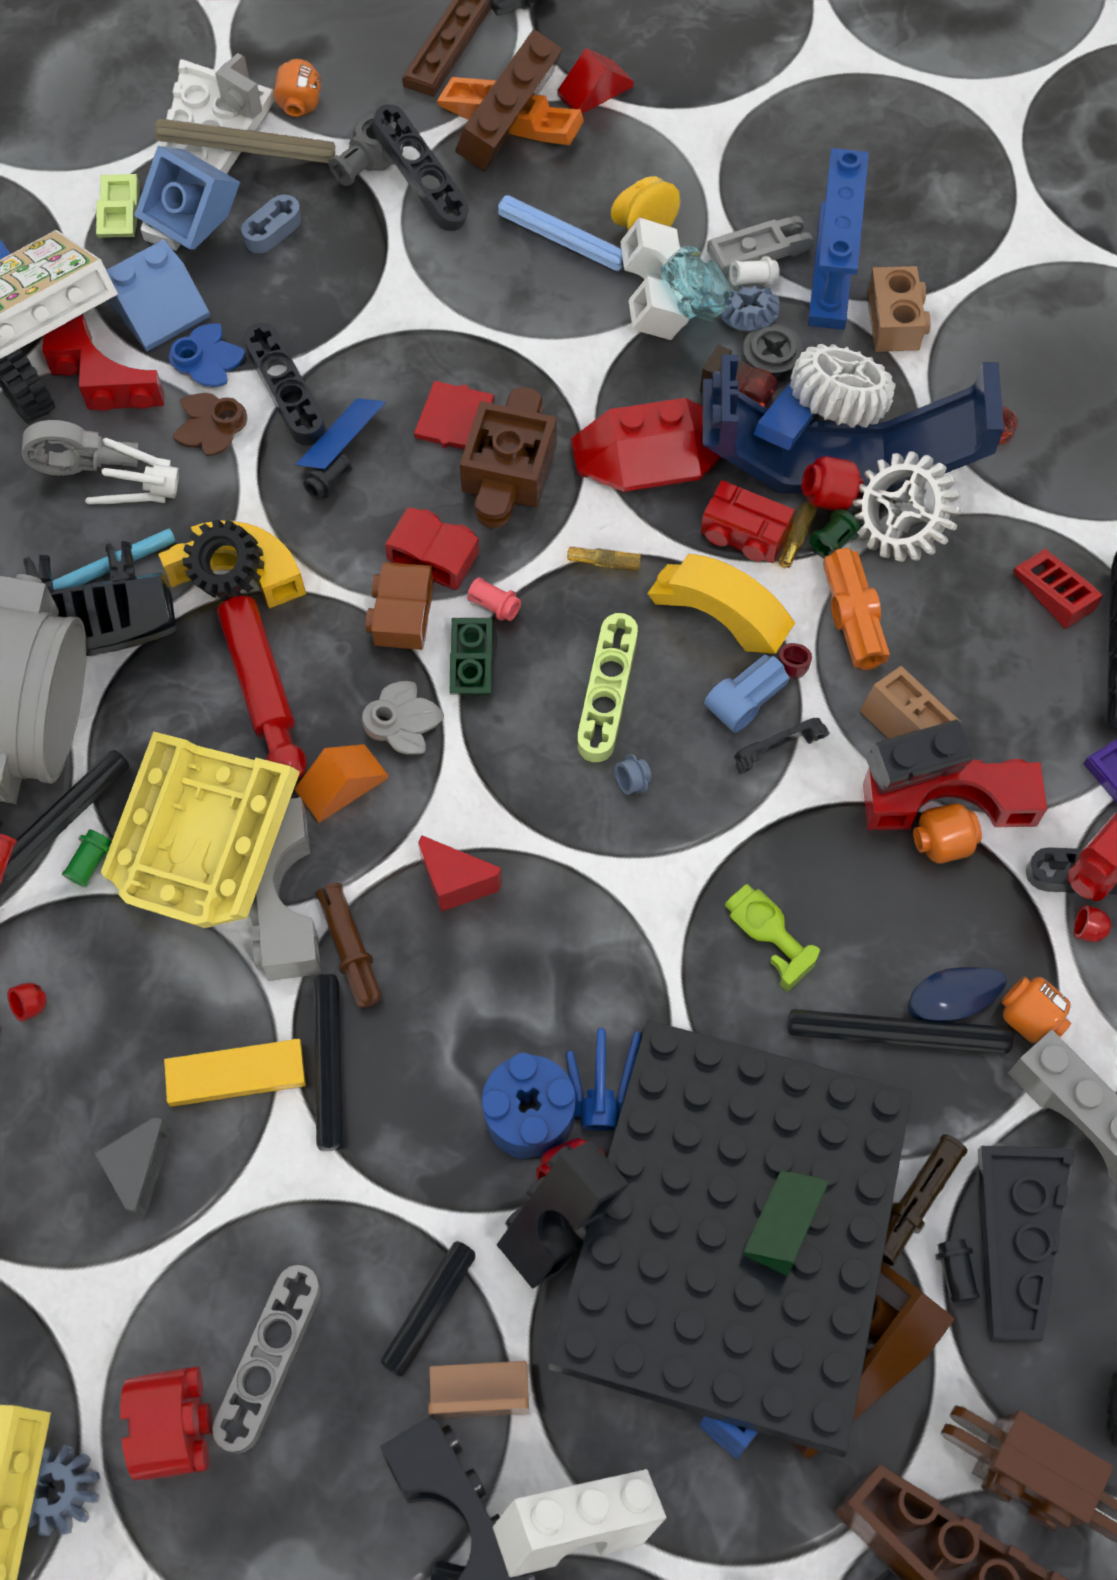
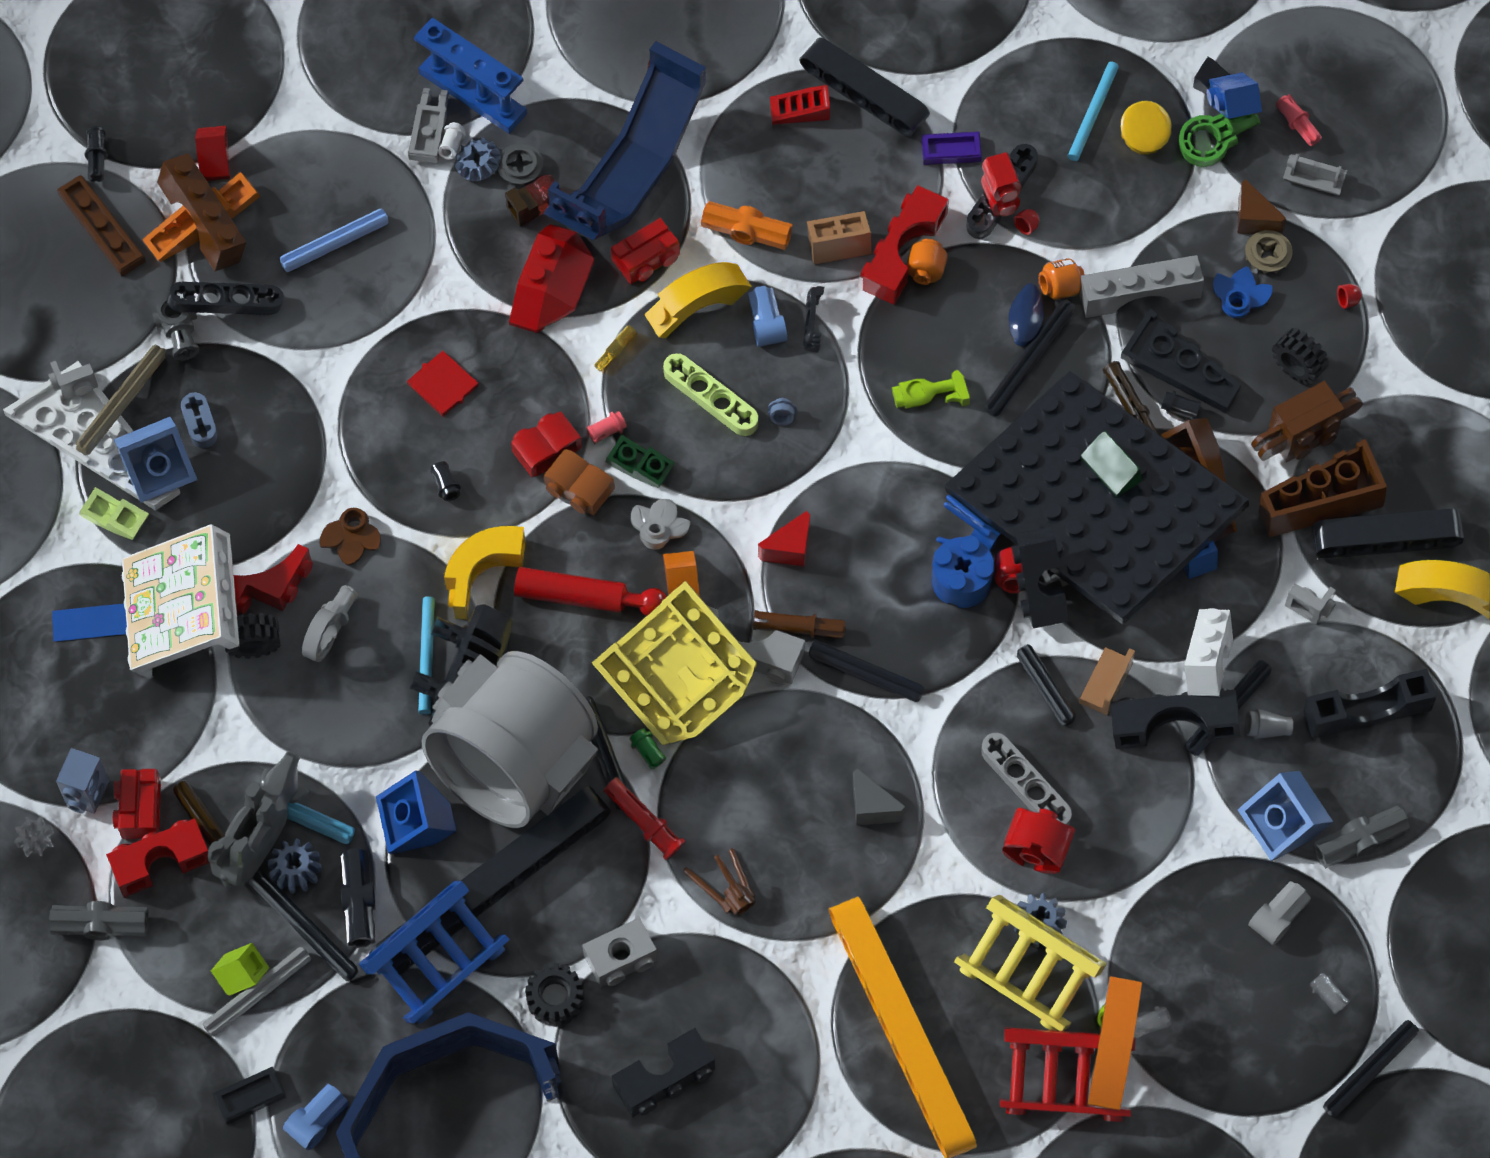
camera: 60 degrees left, 0 degrees up
red hinge [7,983,47,1021] -> none
white plant [85,438,179,505] -> none
medium blue slope [106,239,211,352] -> none
yellow tile [164,1039,306,1107] -> none
blue plate [169,324,246,387] -> none
black tyre [183,520,264,600] -> none
black beam [244,323,326,446] -> none
orange head [273,59,322,117] -> none
blue sticker [295,398,386,469] -> none
reddish brown brick [459,387,557,528] -> none
yellow piece [611,176,681,231] -> none
white arch [620,217,691,340] -> none
clear light blue plate [661,246,730,320] -> none
blue tile [754,382,816,450] -> none
clear yellow pin [778,502,817,568] -> none
dark red hinge [778,643,812,679] -> none
white gear [790,344,896,428] -> none
red head [801,456,864,511] -> none
dark green bush [809,509,861,559] -> none
white gear [852,452,962,562] -> none
black brick [866,719,973,795] -> none
medium nougat brick [867,266,931,352] -> none

